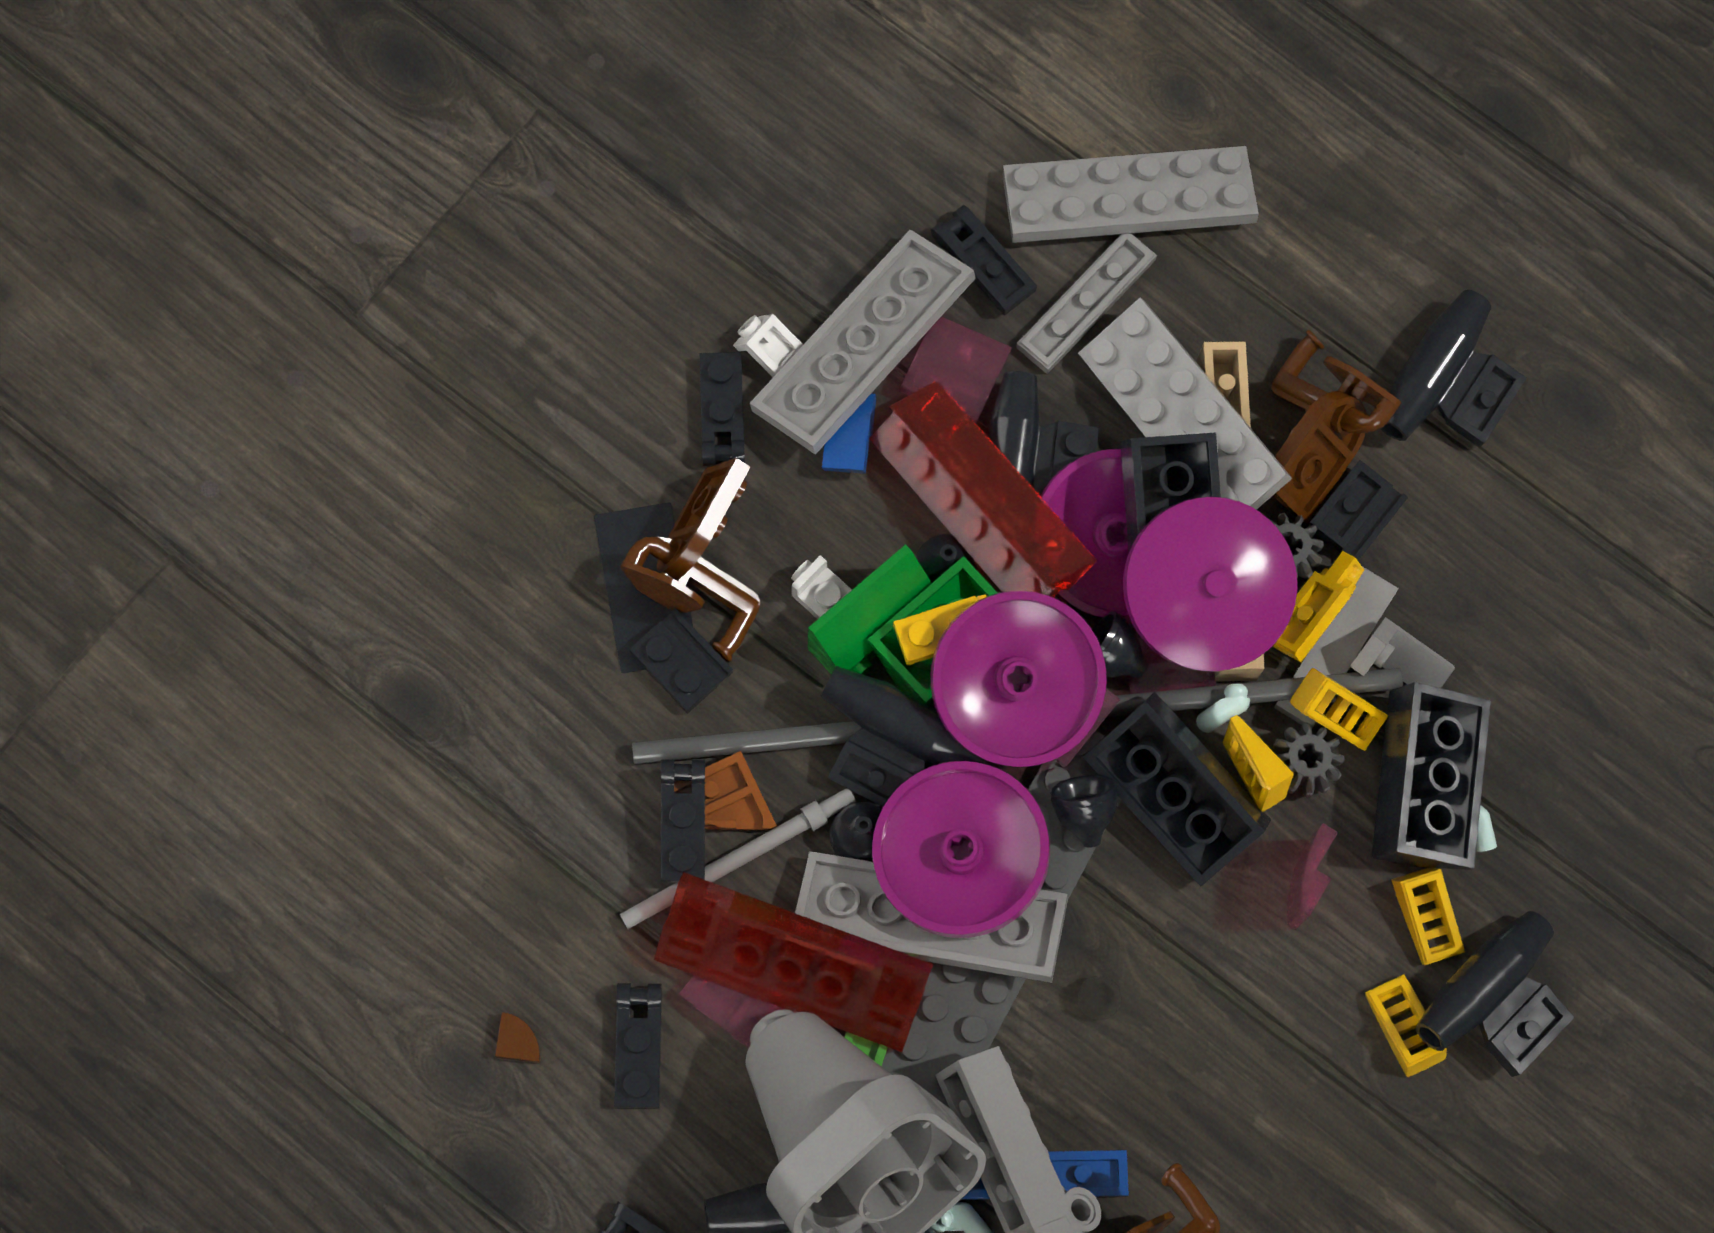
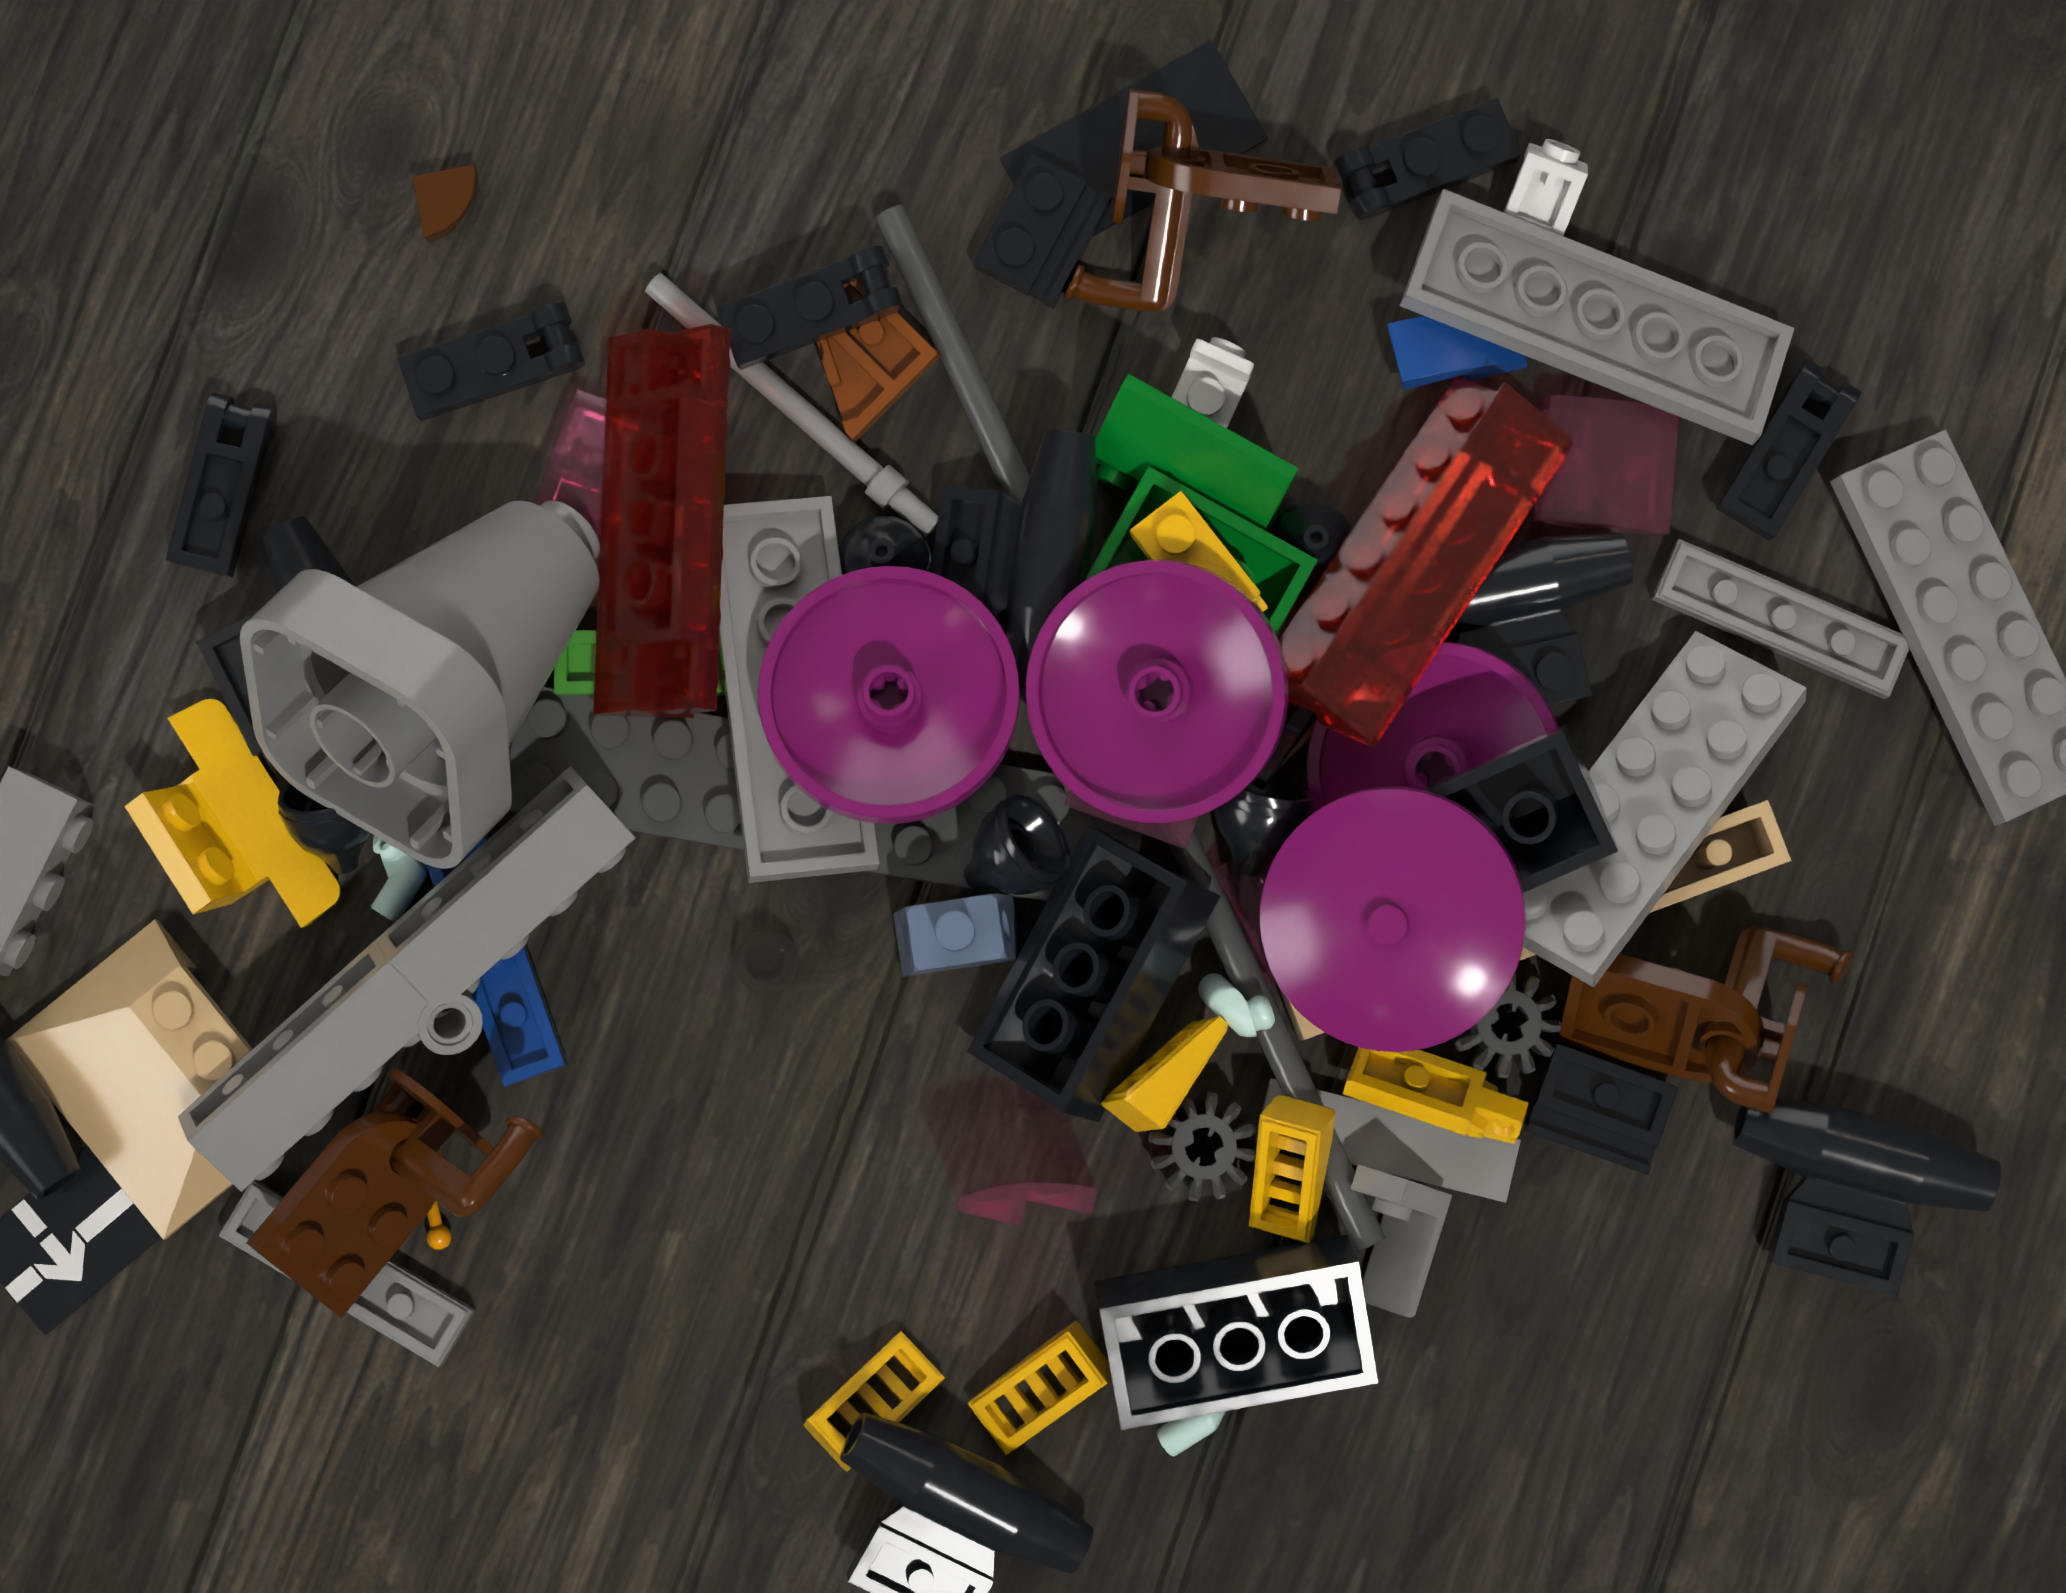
camera: 75 degrees right, 10 degrees up
none -> sand blue torso [893,893,1021,977]

